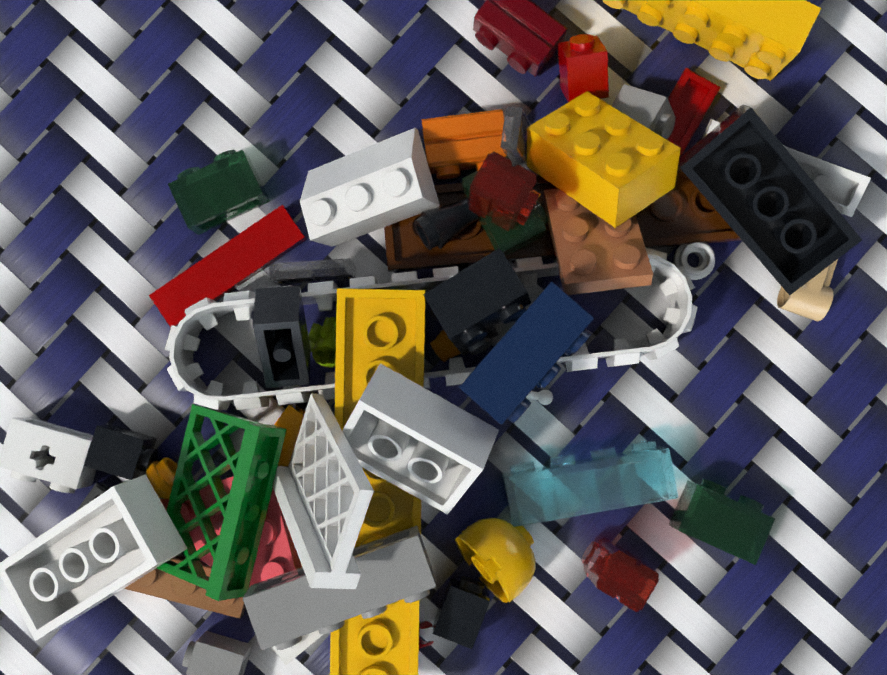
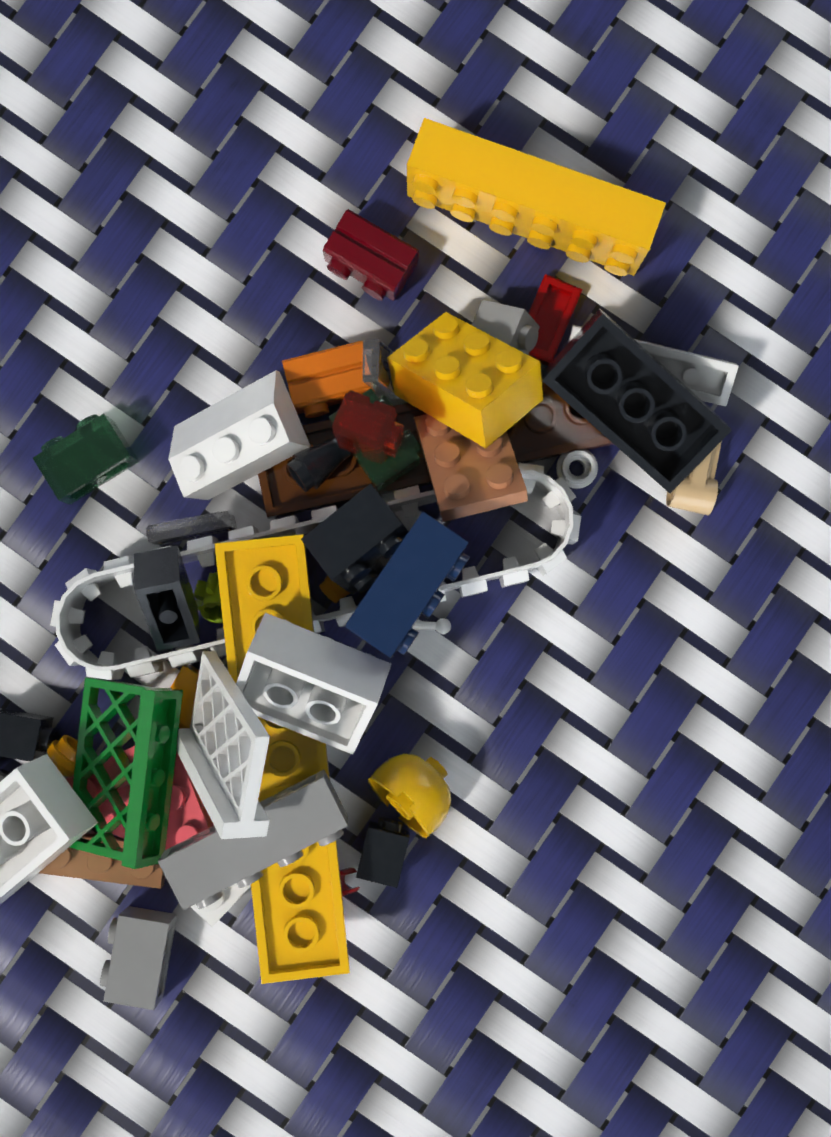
camera: 10 degrees left, 0 degrees up
red tile [149,205,307,328] -> none
clear light blue brick [502,440,678,527] -> none
red brick [558,34,609,102] -> none
clear red brick [581,537,659,612] -> none
clear green brick [669,478,775,565] -> none

